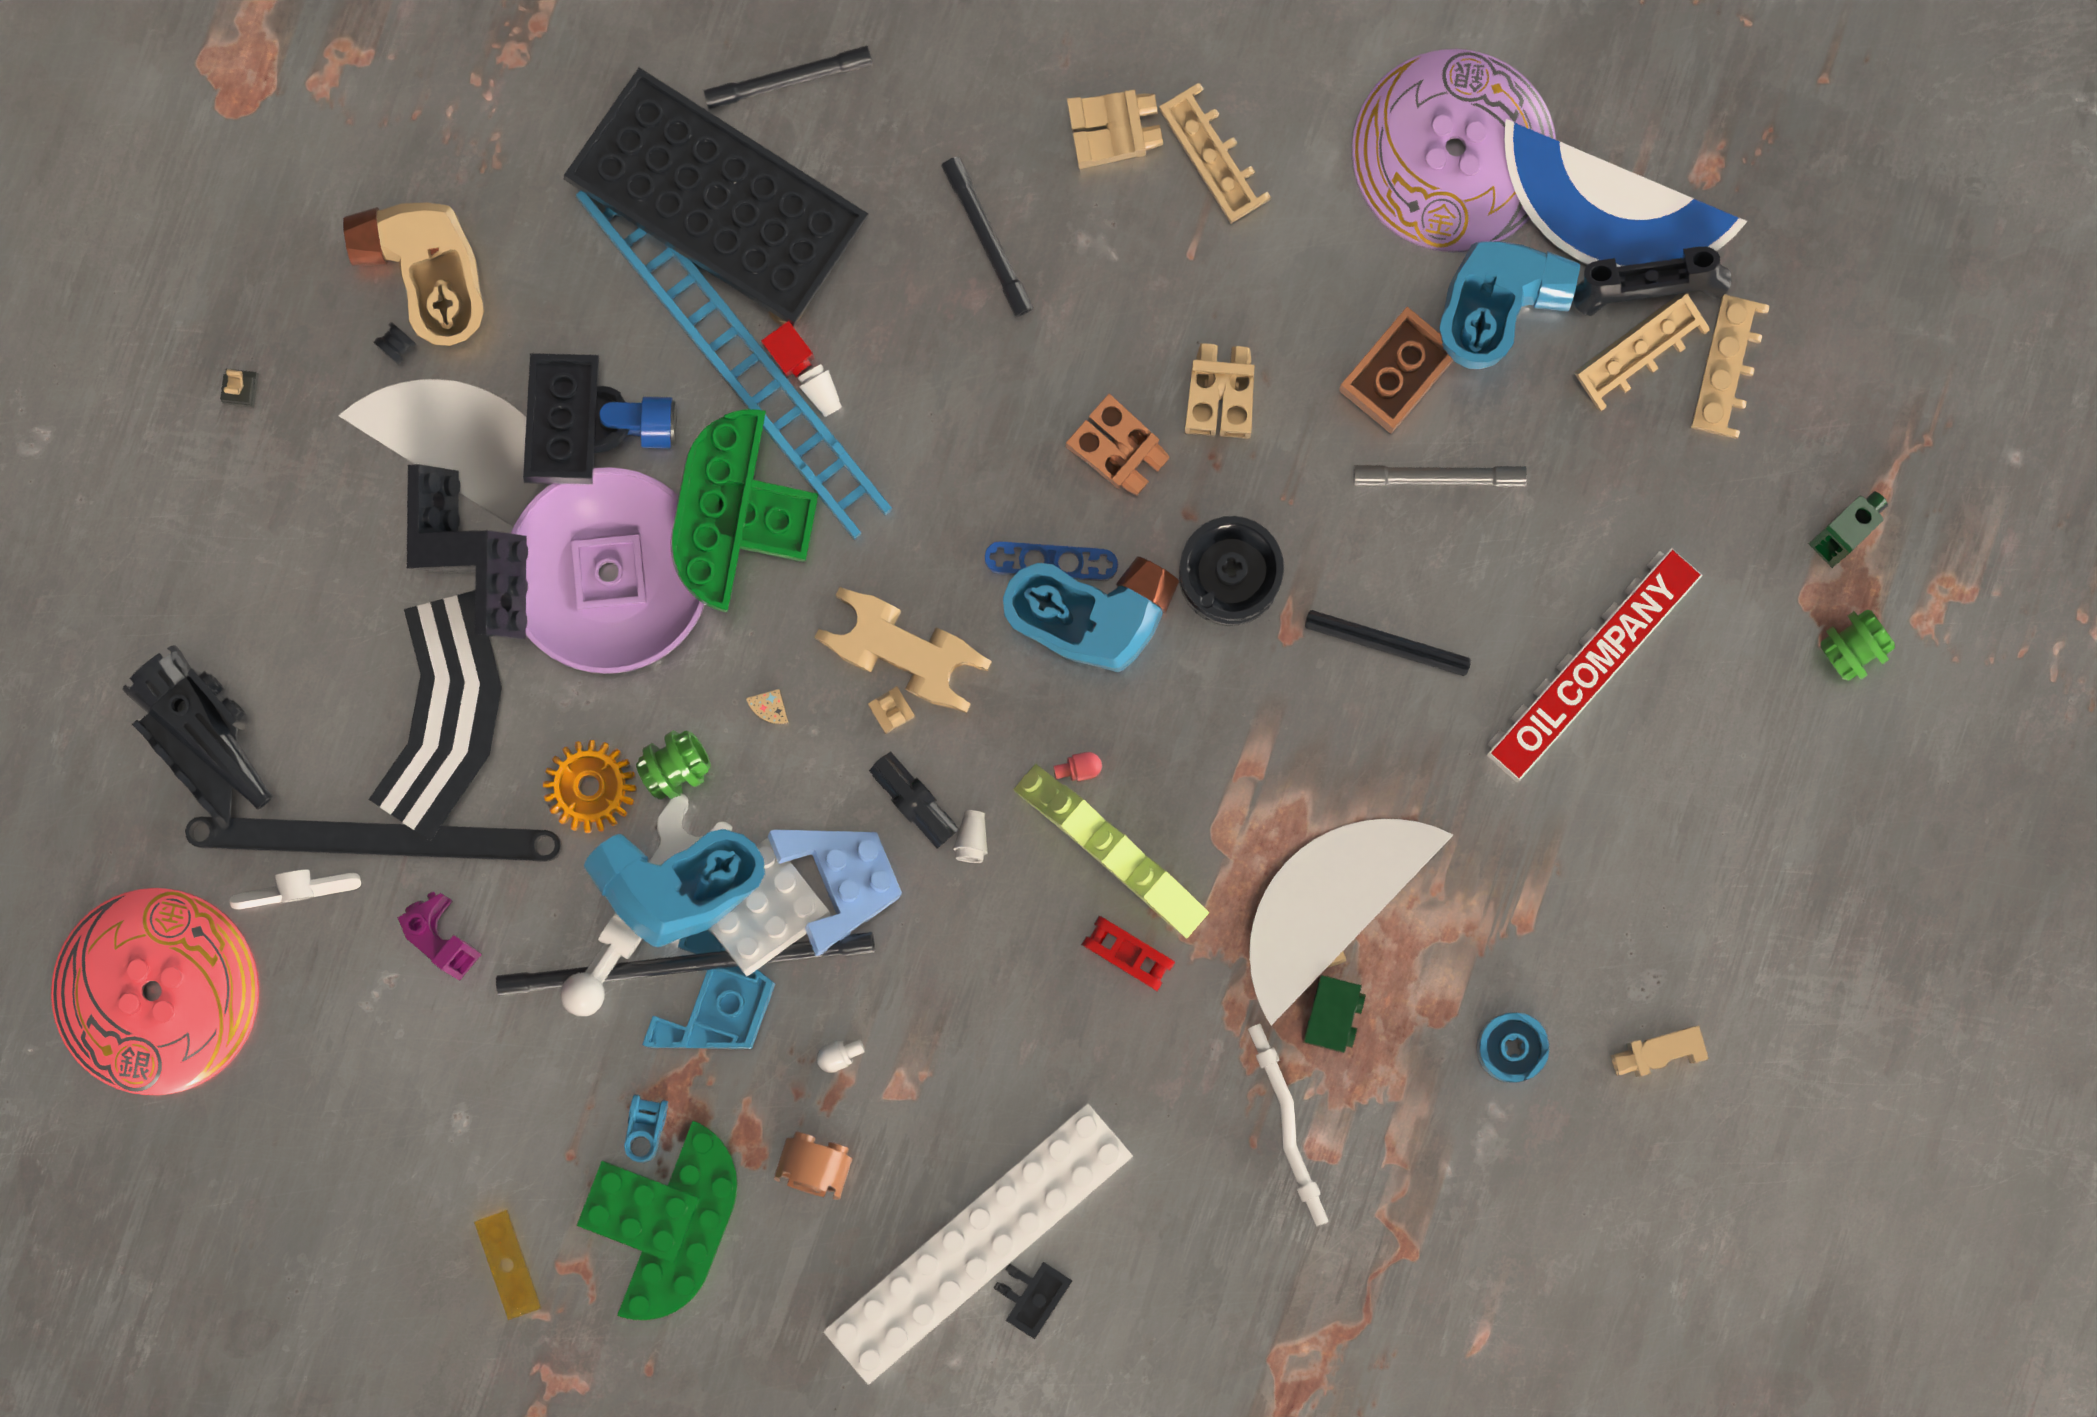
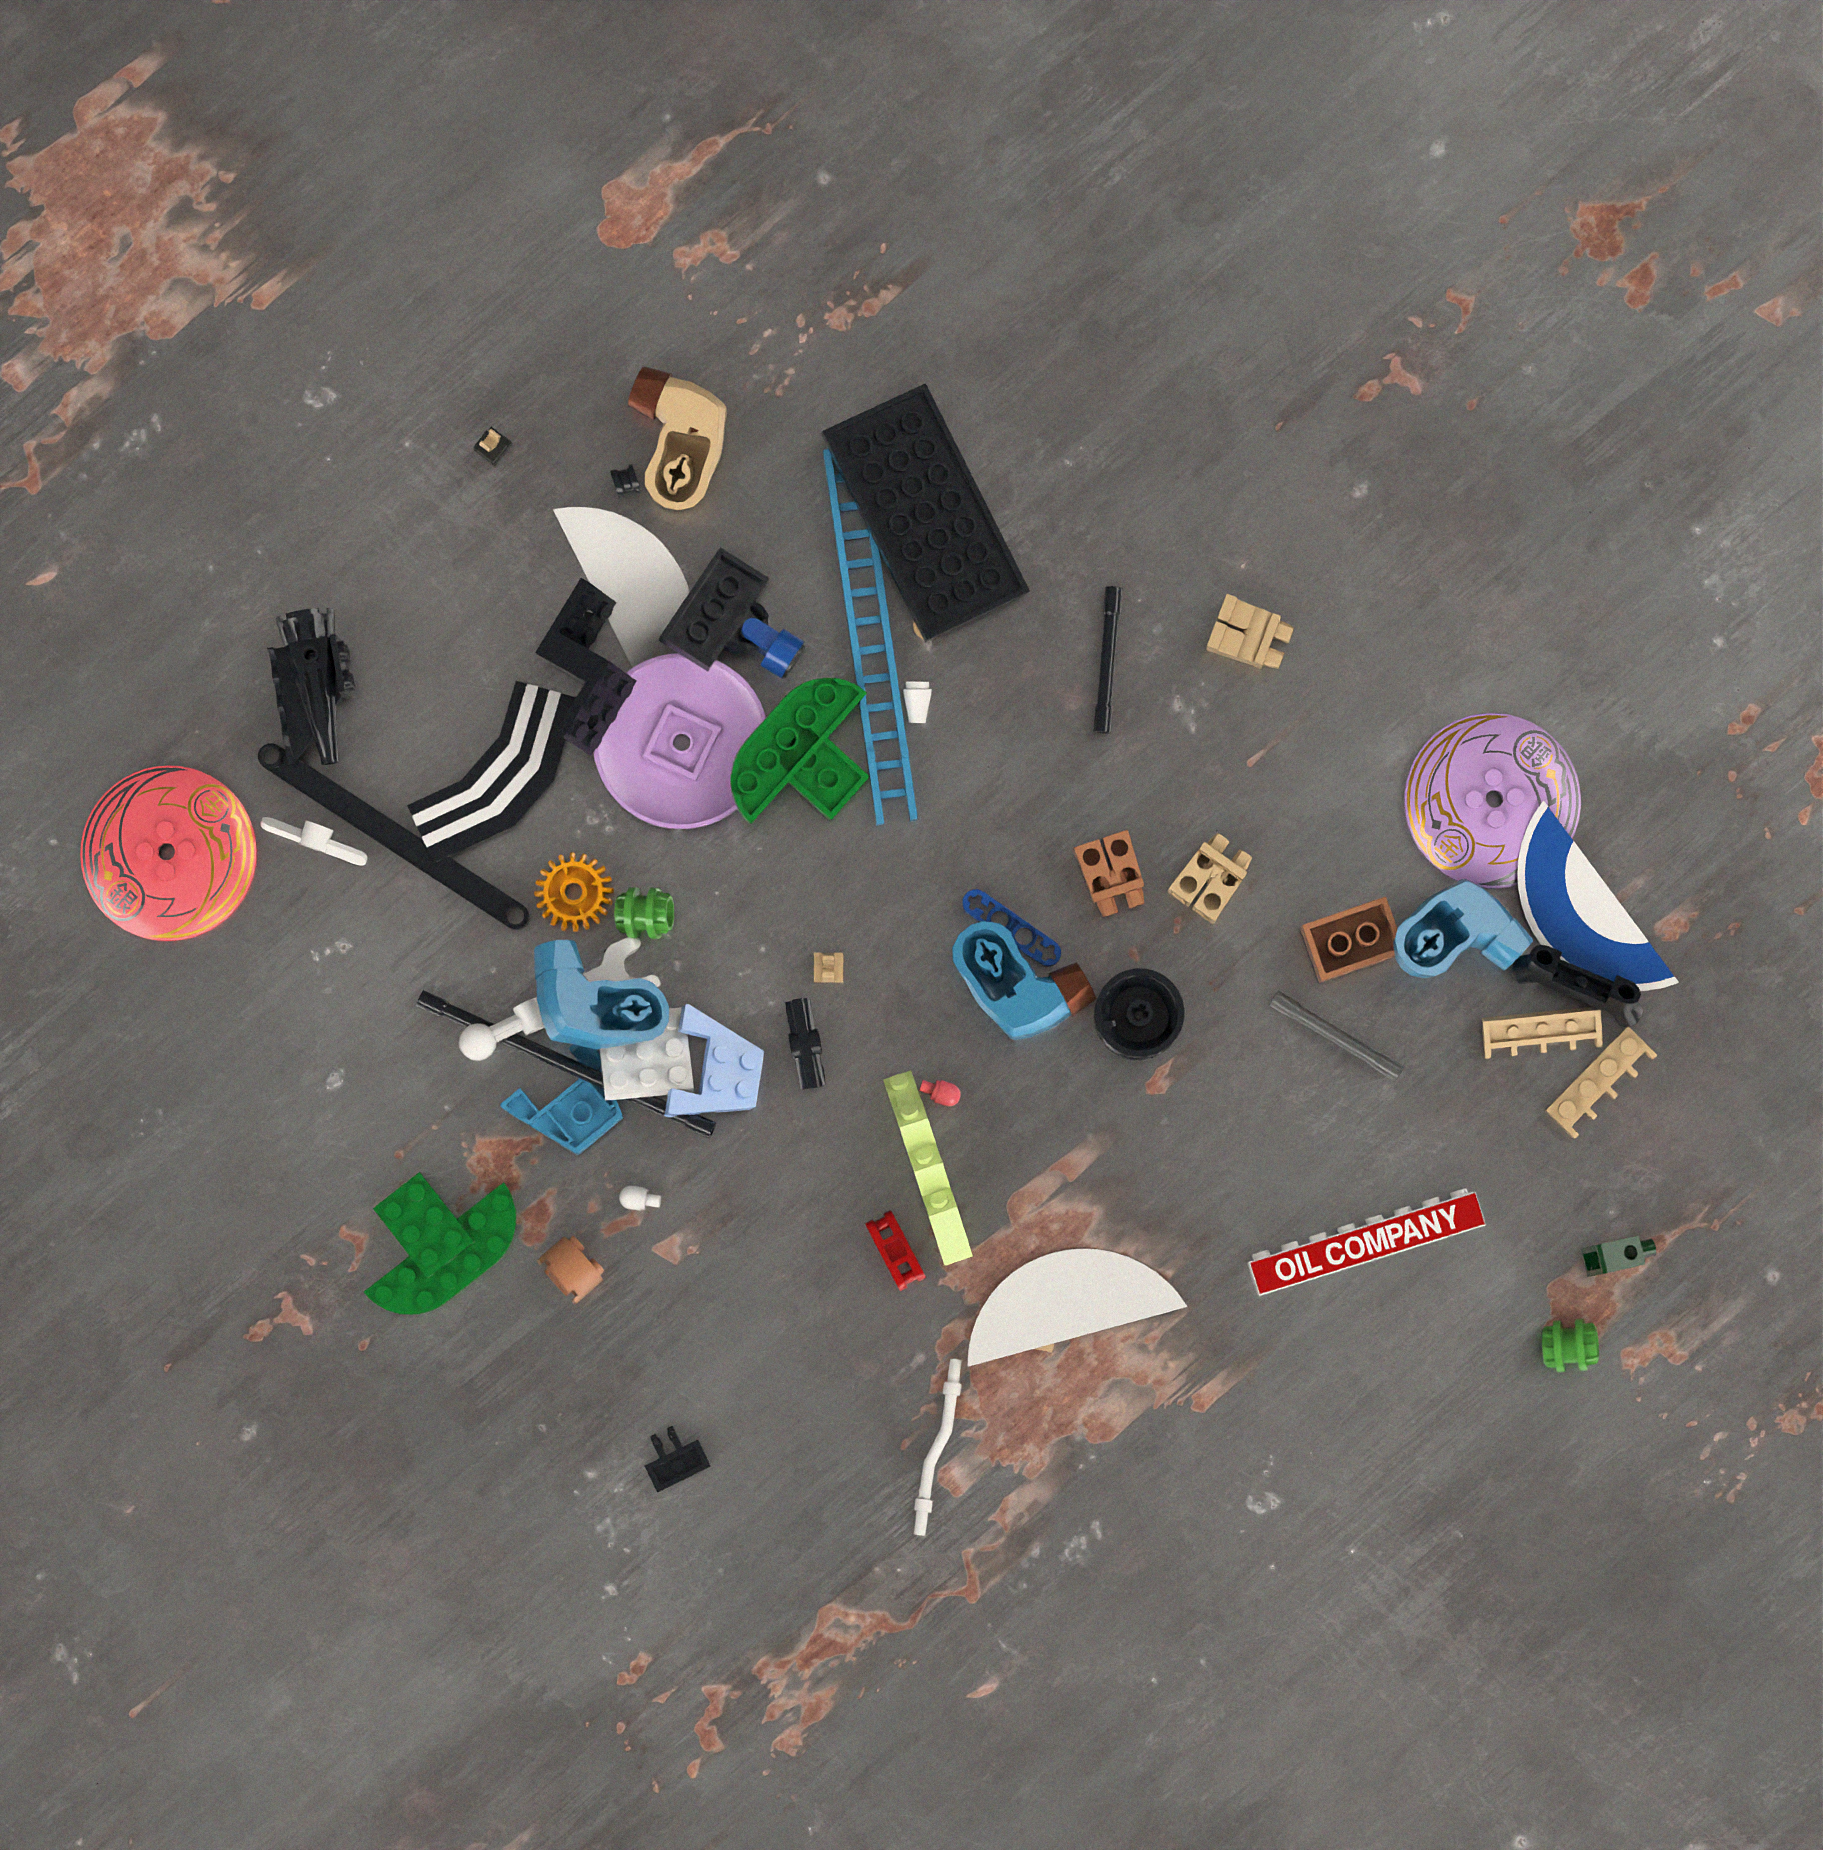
camera: 30 degrees right, 0 degrees up
magenta tile [397,892,482,981] -> none
clear yellow tile [474,1210,542,1320] -> none
dark azure piece [624,1094,668,1163] -> none
black piece [703,45,873,110] -> none
tan tile [746,689,789,724] -> none
red brick [761,321,815,378] -> none
tan piece [814,587,992,713] -> none
white brick [823,1103,1133,1385] -> none
white cone [953,810,987,863] -> none
tan hinge [1159,83,1271,223] -> none
dark green brick [1303,975,1366,1053] -> none
black axle [1305,610,1471,676] -> none
dark azure brick [1476,1012,1549,1083] -> none
tan hips [1610,1026,1709,1077] -> none

